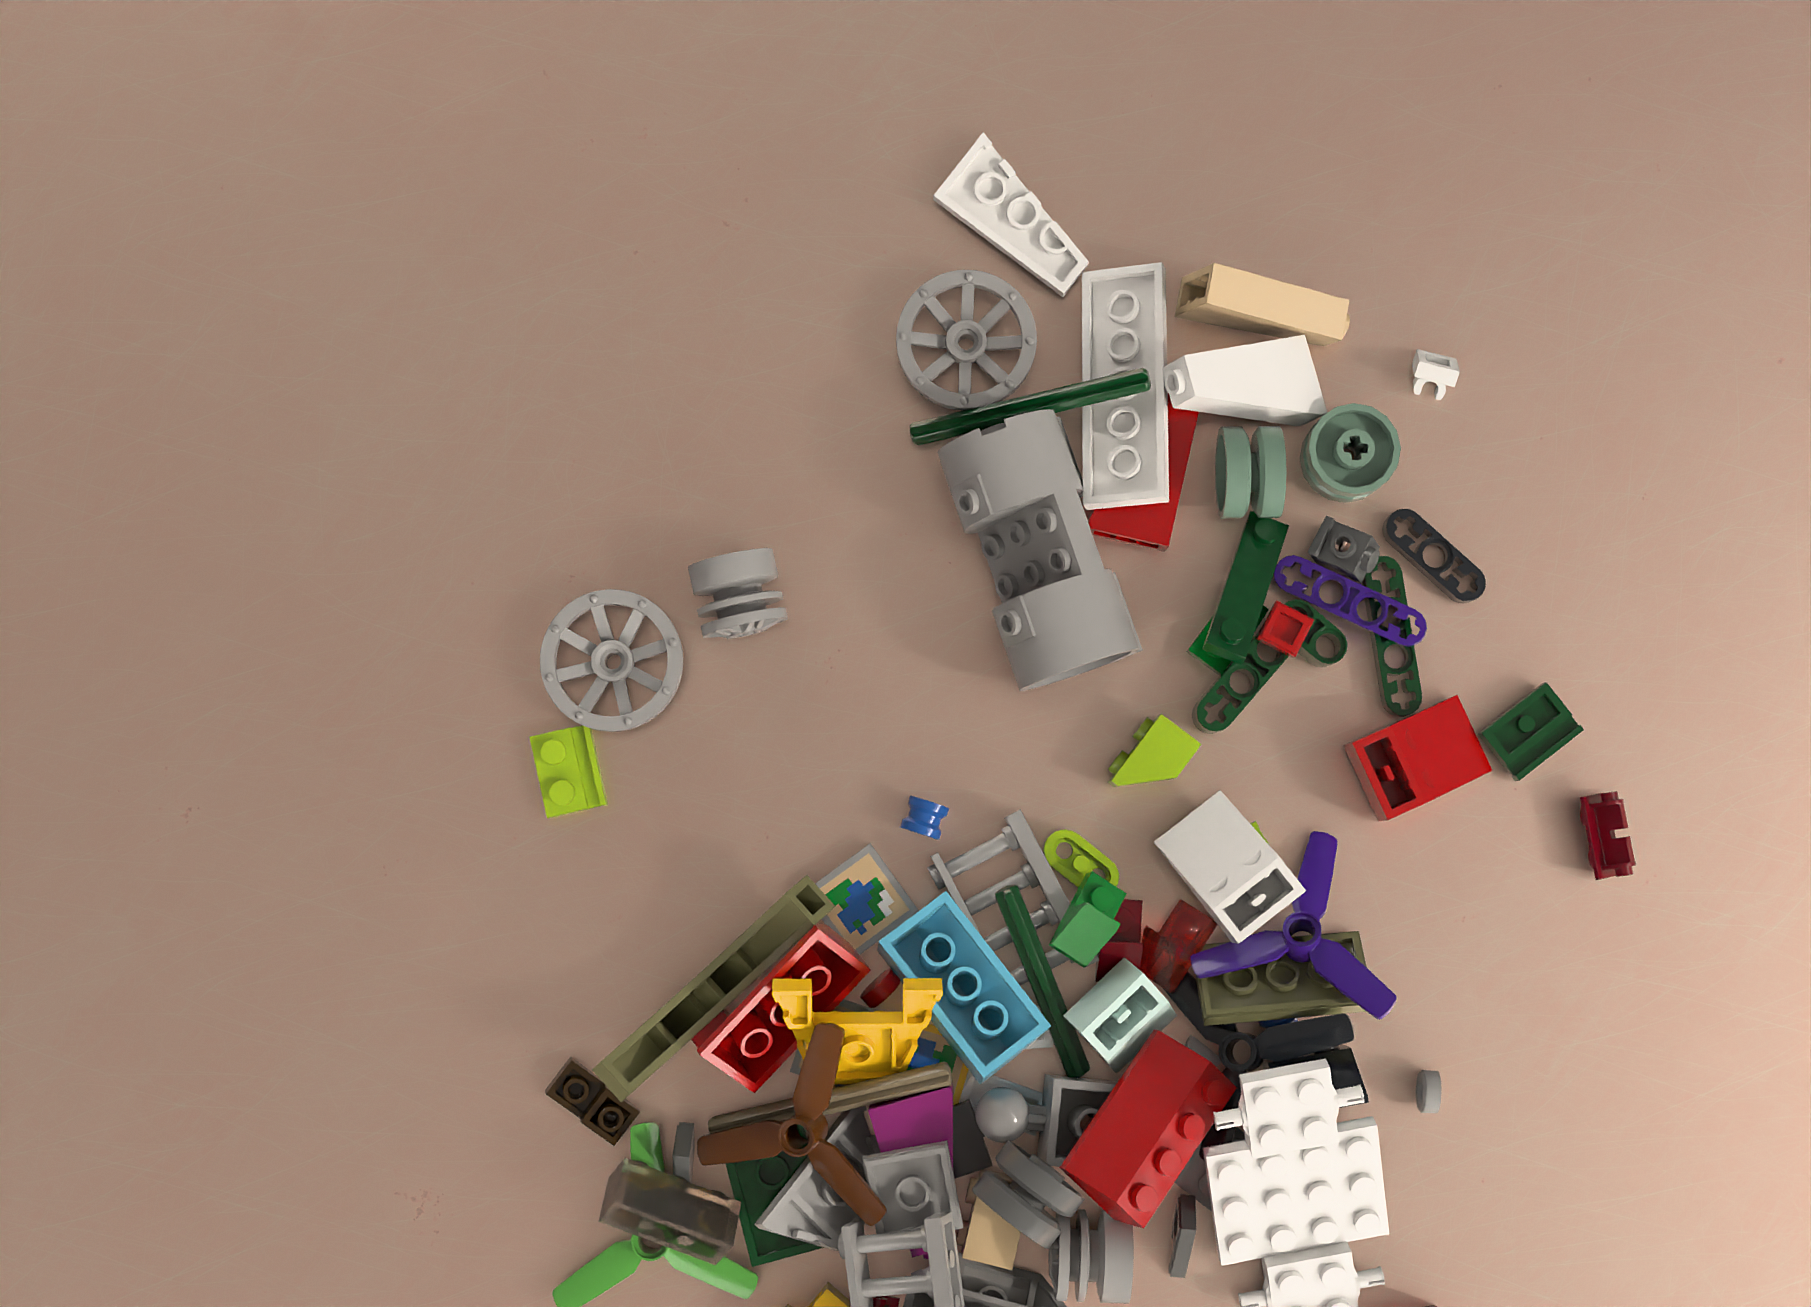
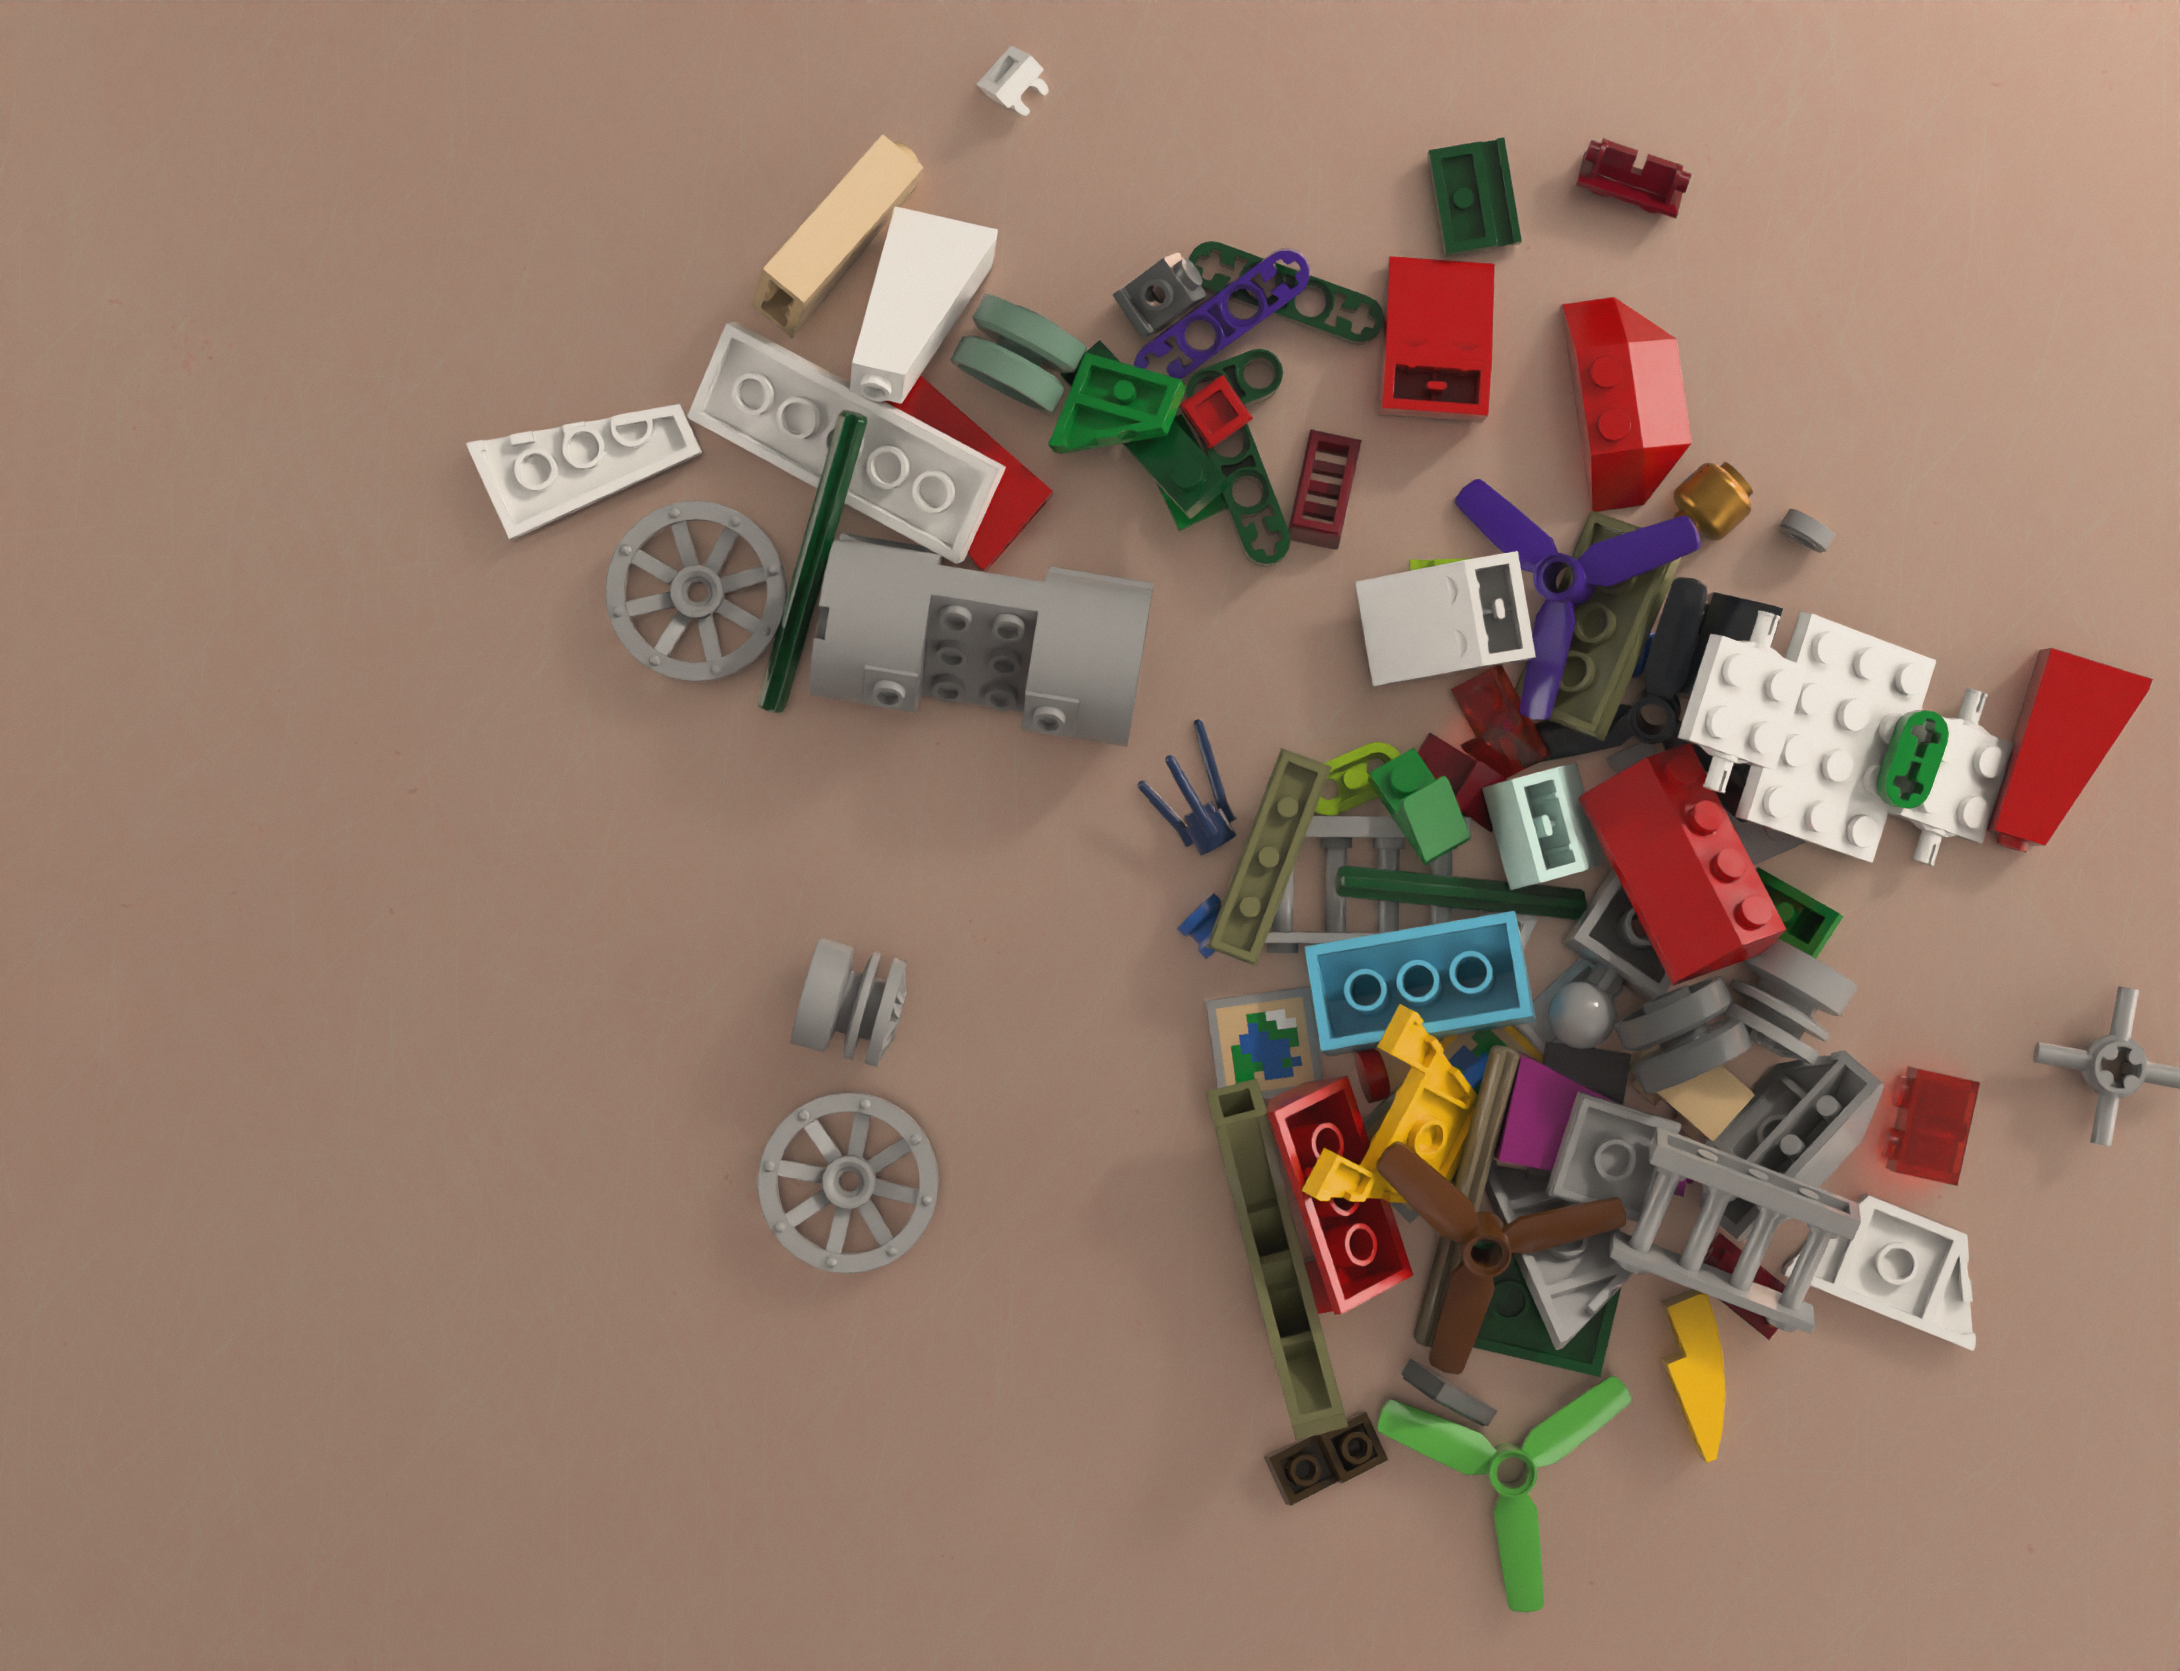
camera: 60 degrees left, 5 degrees up
lime plate [529,725,608,818] -> none
clear smoke brick [599,1158,741,1265] -> none
lime slope [1108,714,1201,787] -> none
dark grey tile [1168,1194,1196,1278] -> none
sand green wheel [1300,403,1401,503] -> none
black beam [1382,509,1486,603] -> none
none -> green wing [1048,352,1186,454]
none -> dark blue plant [1138,719,1237,856]
none -> olive tile [1206,748,1331,966]
none -> dark red slope [1288,429,1362,549]
none -> red wedge [1561,297,1692,512]
none -> pearl gold head [1673,462,1753,541]
none -> green slope [1756,867,1843,959]
none -> green beam [1876,710,1949,809]

